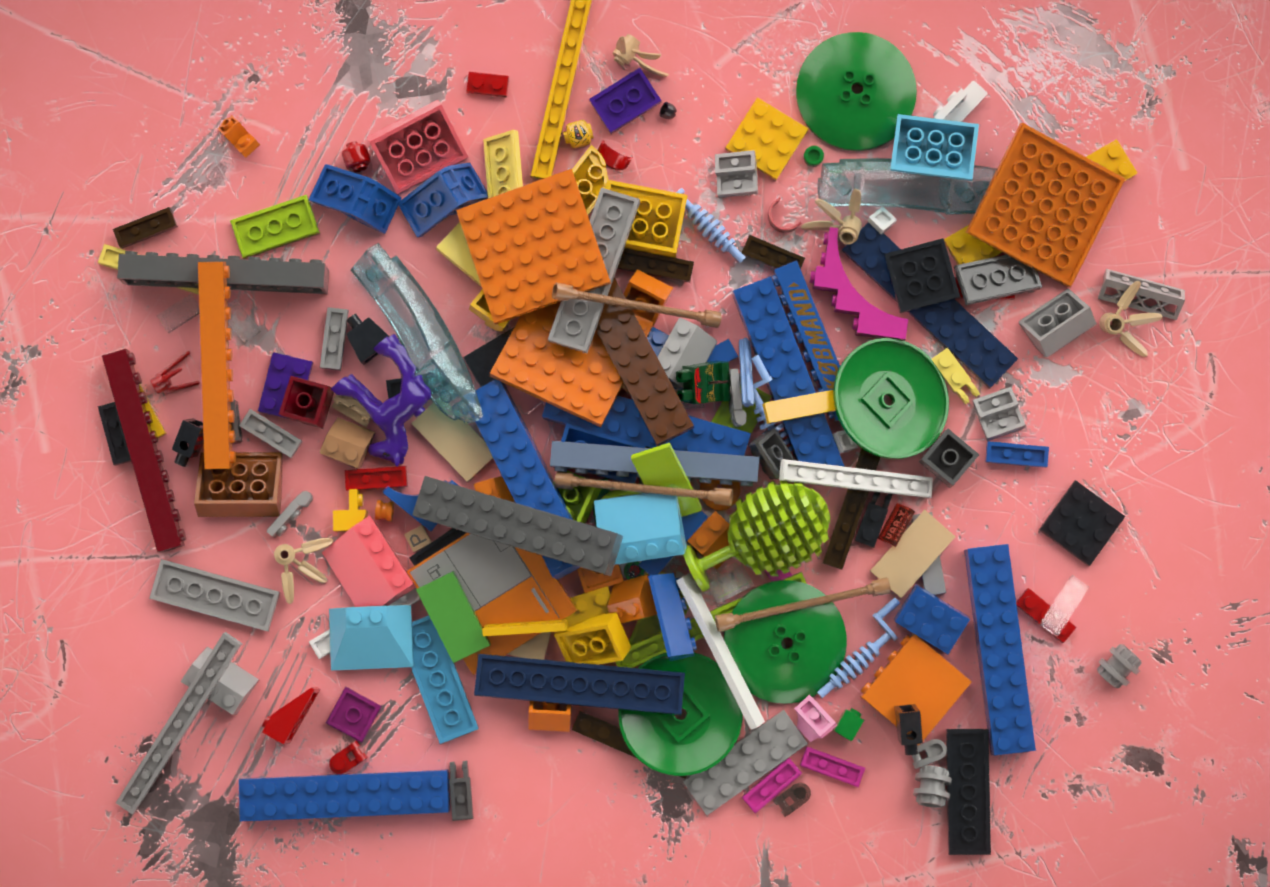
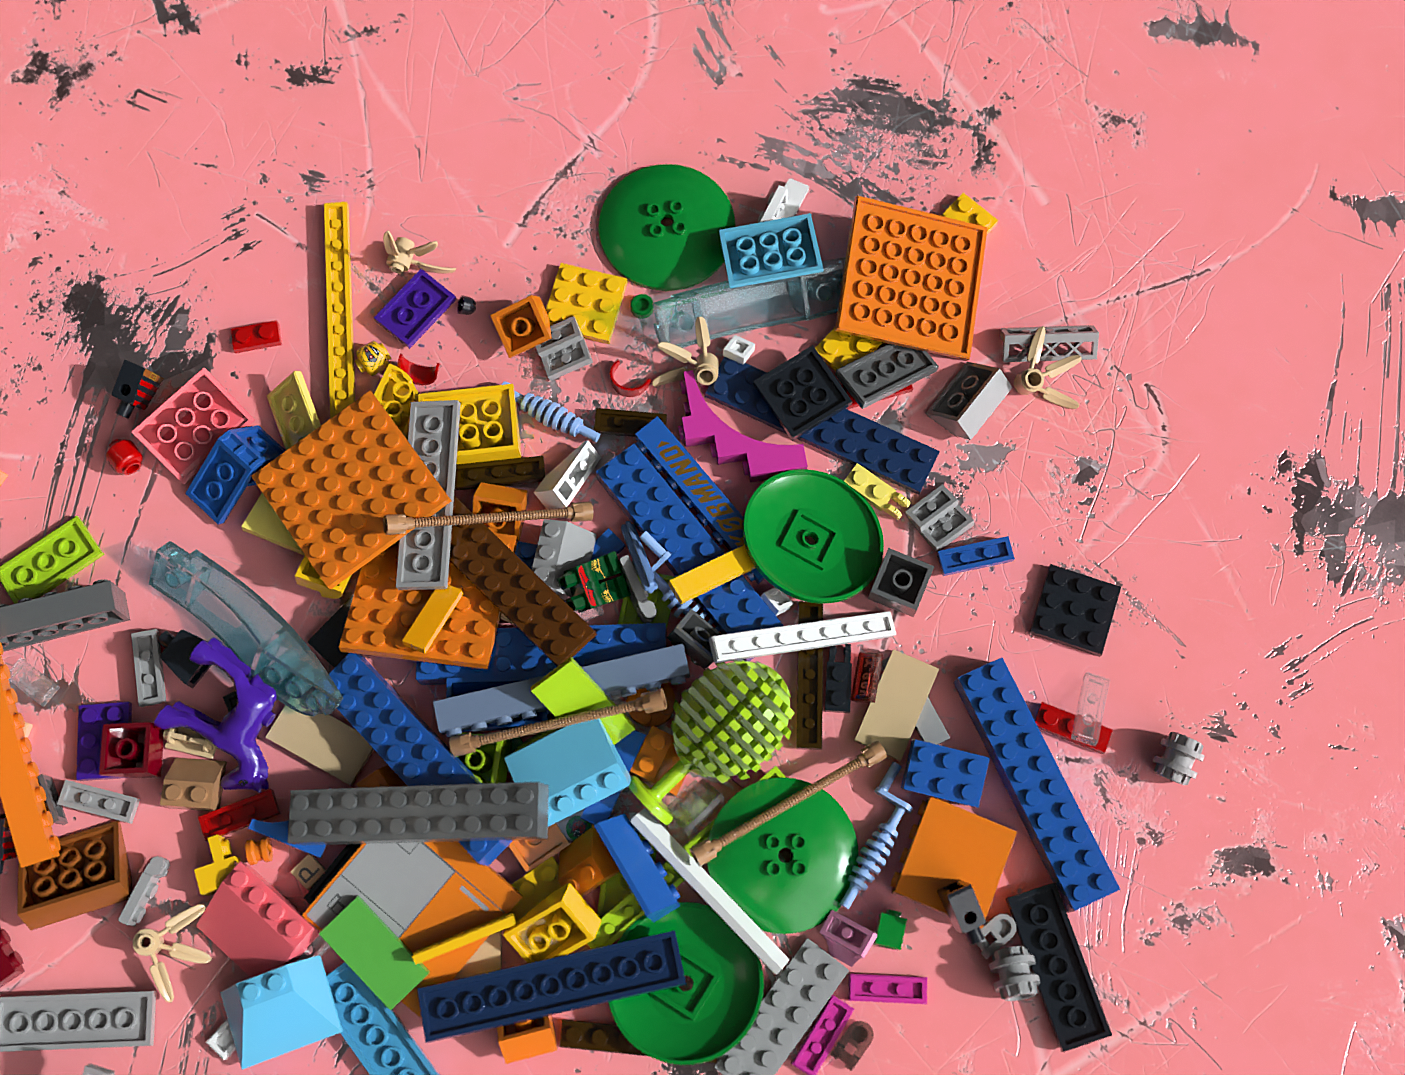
camera: 20 degrees left, 10 degrees down
blue bracket [309,164,402,234] -> none
none -> black torso [112,360,164,419]
none -> light orange tile [402,585,463,654]
none -> orange slope [490,295,552,358]
none -> white slope [534,441,601,510]

